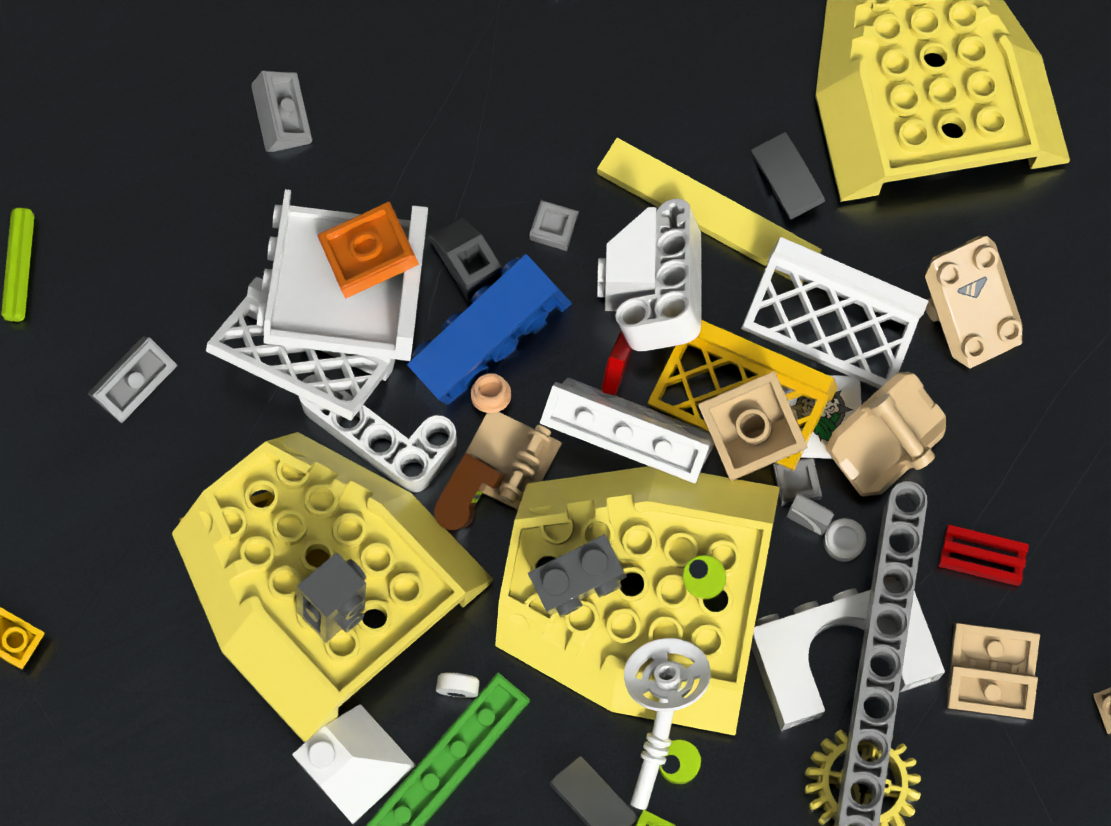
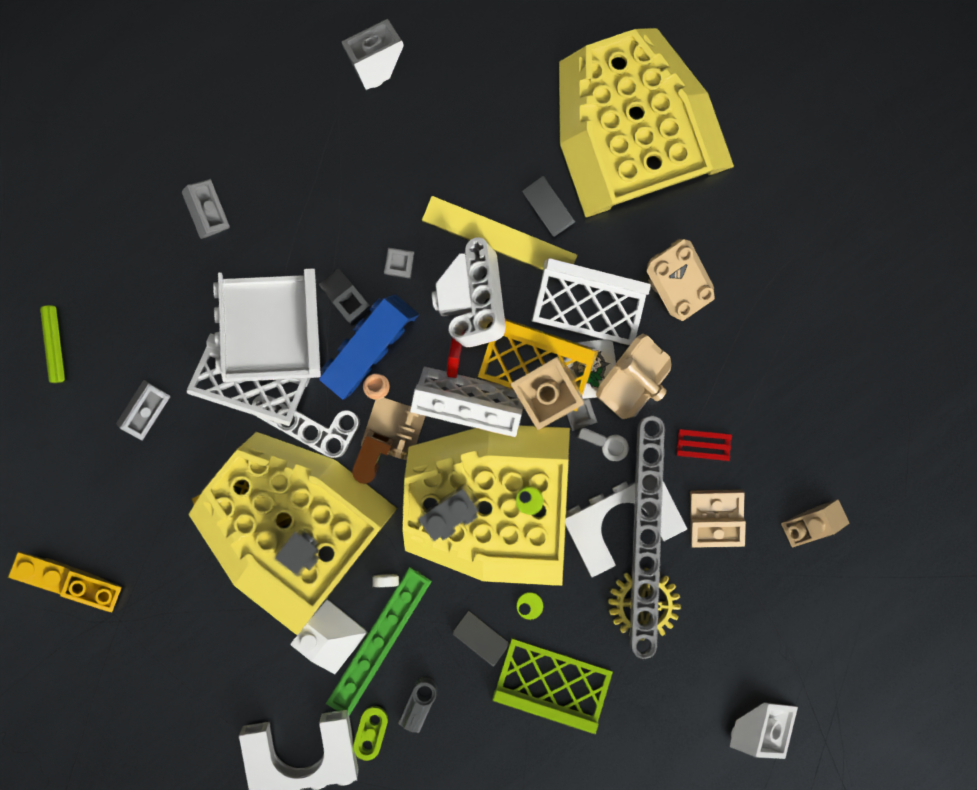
camera: 10 degrees left, 15 degrees up
orange tile [317,201,419,299] -> none
white dish [624,638,711,810] -> none

